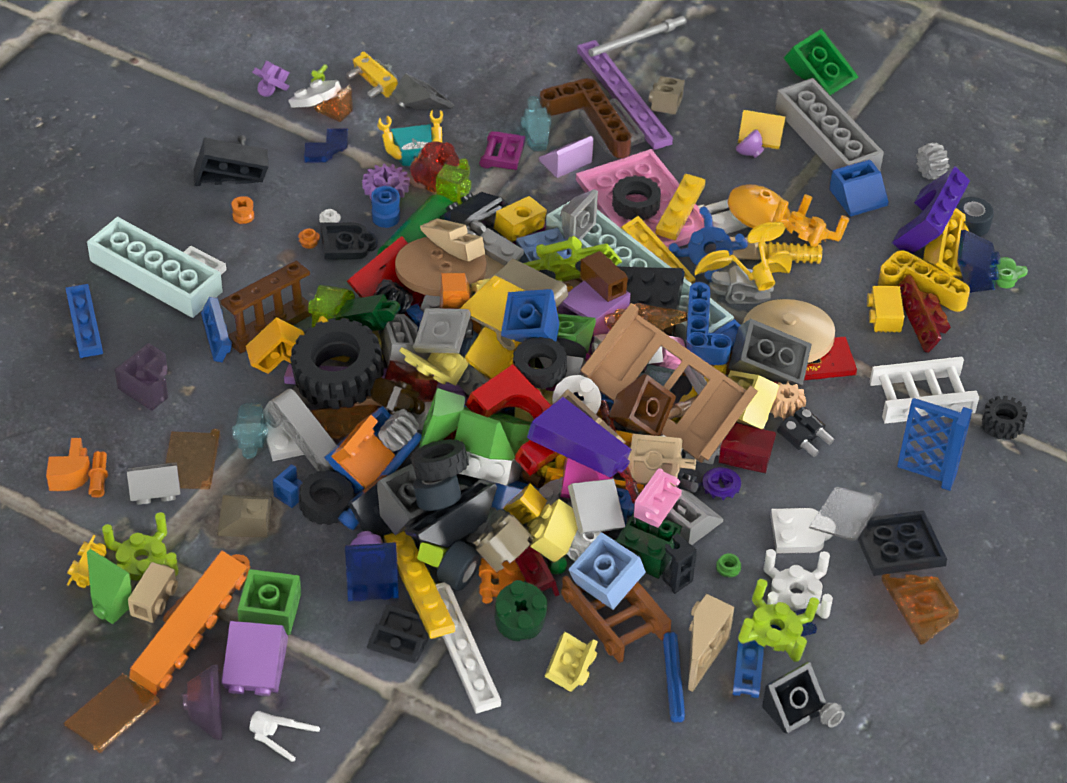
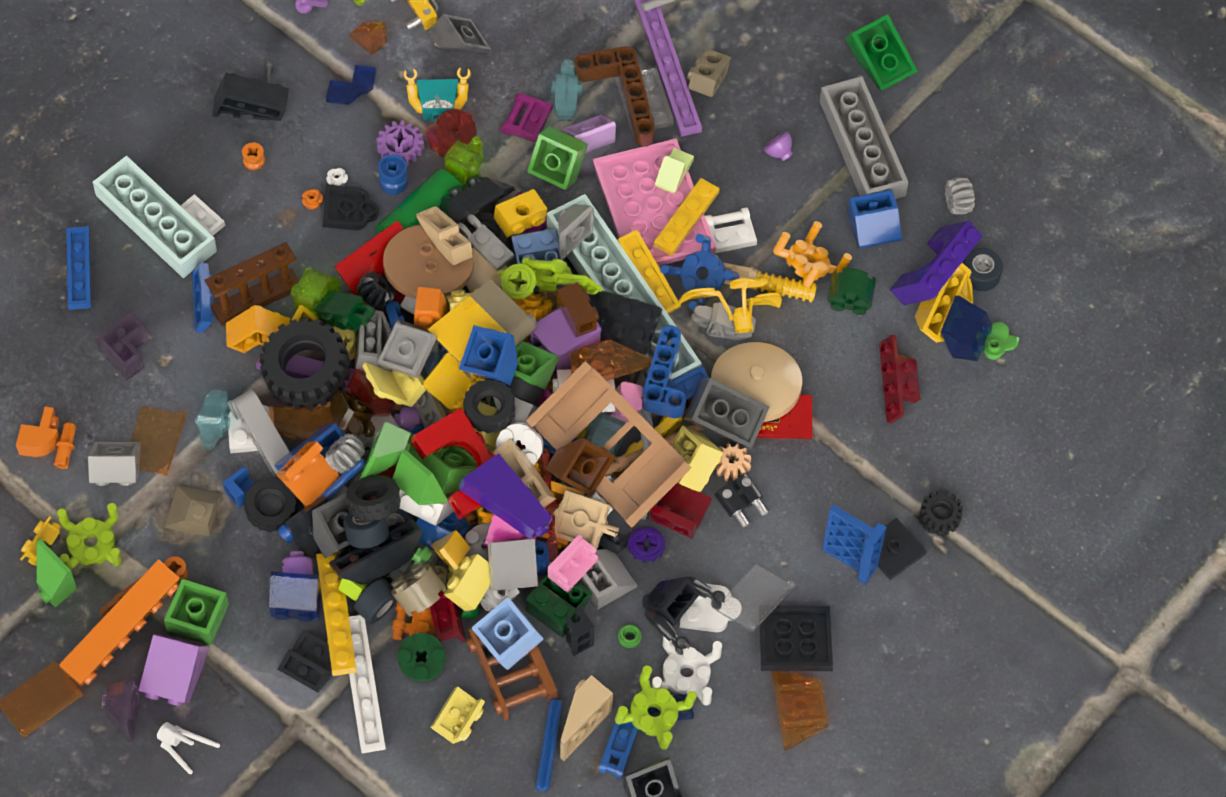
camera: 10 degrees right, 15 degrees up
tan brick [128,562,178,623] -> none
white plate [288,79,341,108] -> none
black tyre [612,175,661,220] -> none
light orange dish [728,184,791,228] -> none
yellow slope [738,110,786,149] -> none
yellow brick [867,286,904,333] -> none
white fence [870,357,979,424] -> none
yellow beam [878,251,970,312] -> none
none -> bright green plate [412,546,432,566]
none -> lime gear [501,264,537,300]
none -> bright green brick [527,126,588,190]
none -> black torso [642,576,725,655]
none -> yellowish green slope [655,148,694,194]
none -> dark green brick [827,268,876,315]
none -> black plate [878,518,927,580]

